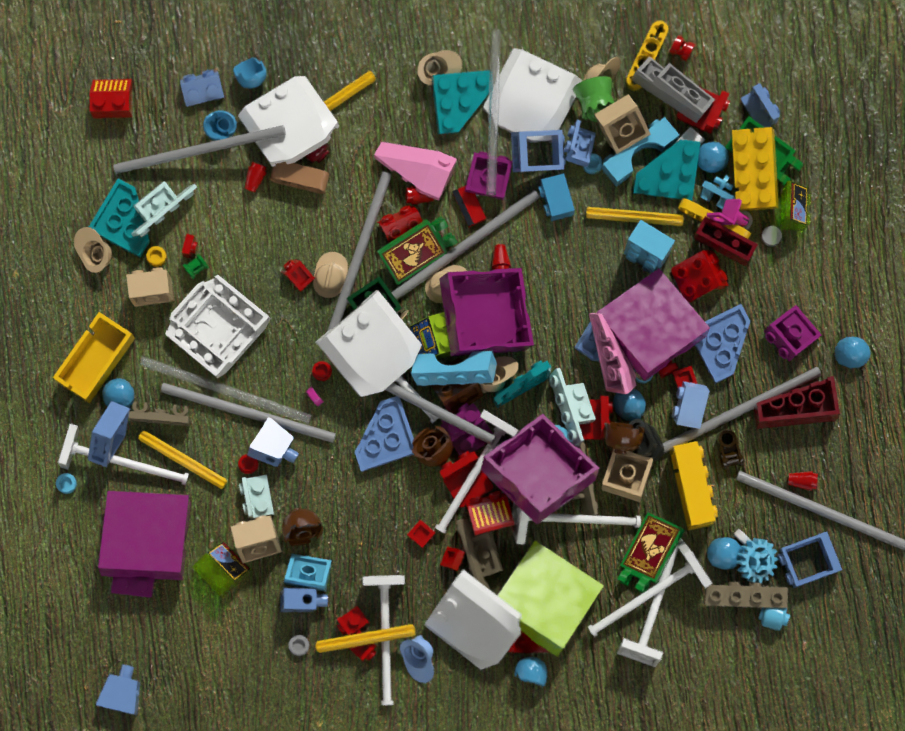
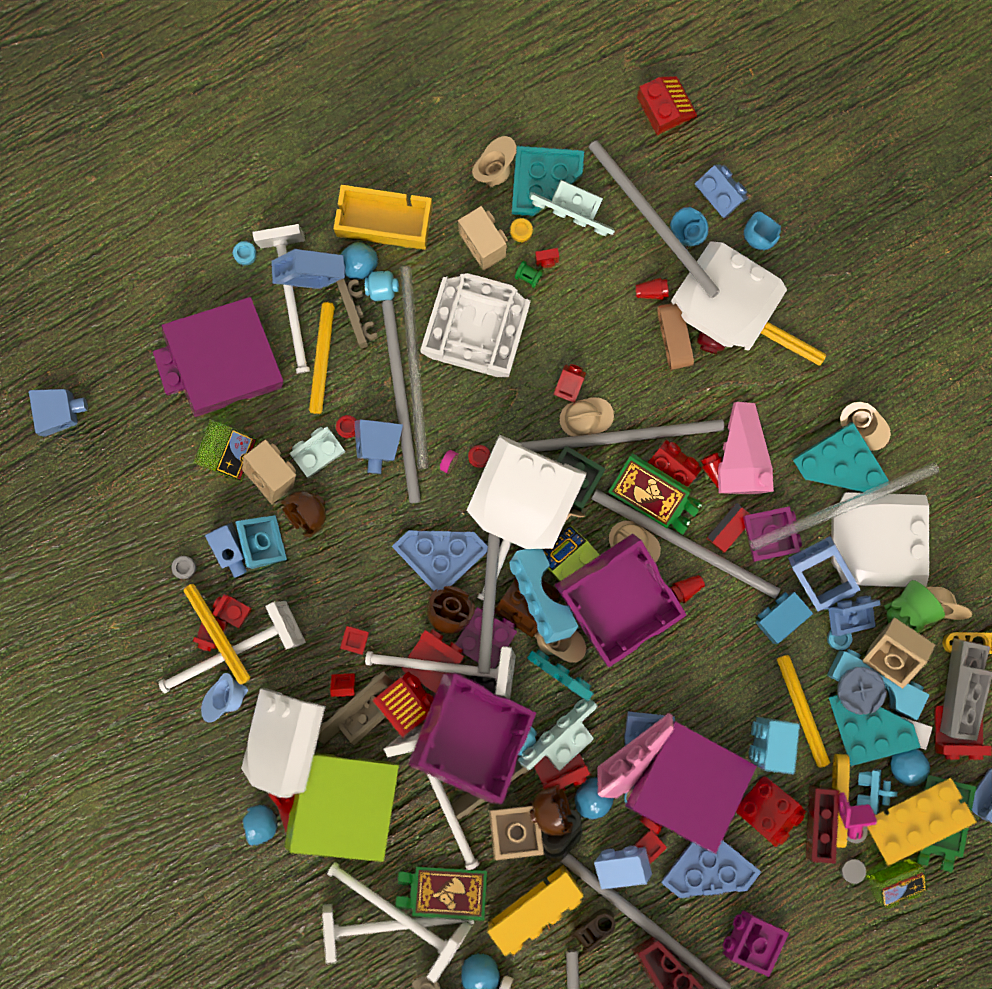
camera: 65 degrees right, 5 degrees up
none -> medium azure head [365,271,399,301]
none -> sand blue tile [837,667,886,715]

